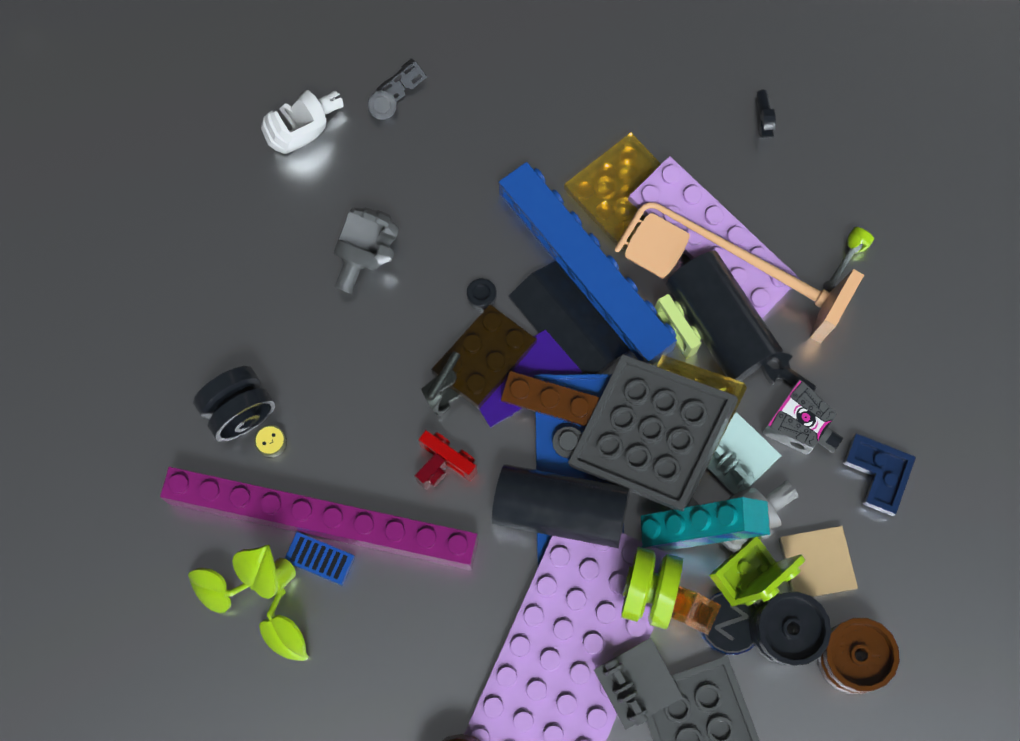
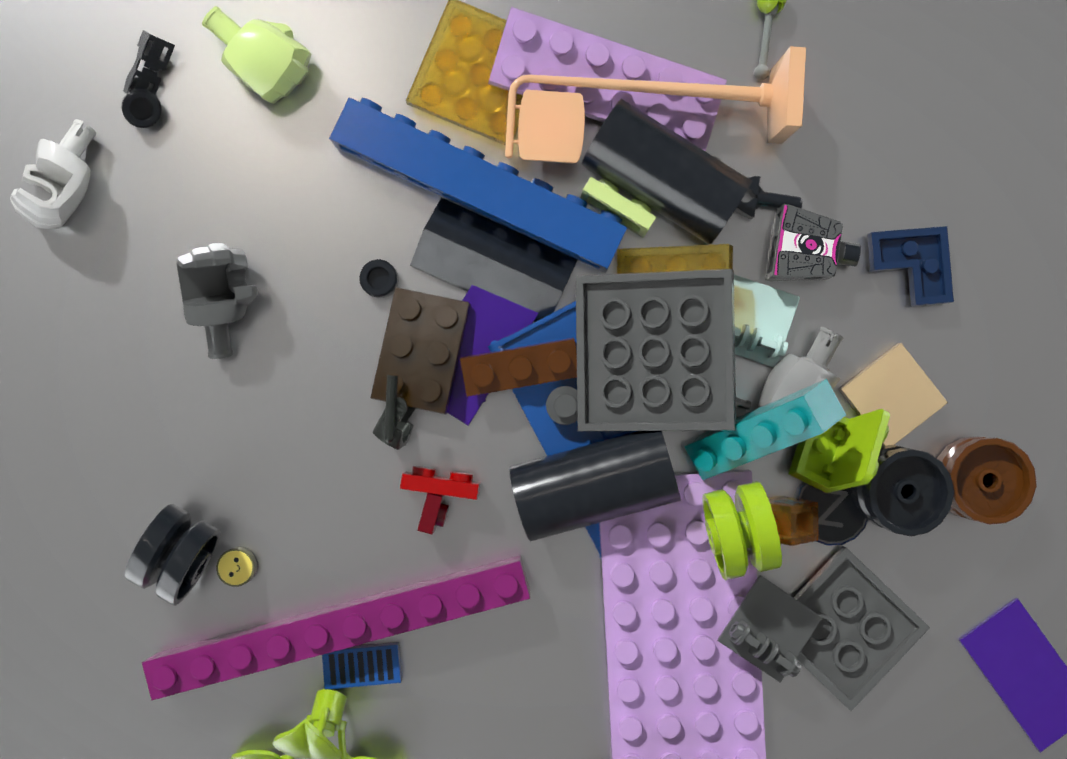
camera: 25 degrees left, 15 degrees up
none -> yellowish green piece [202,6,312,103]

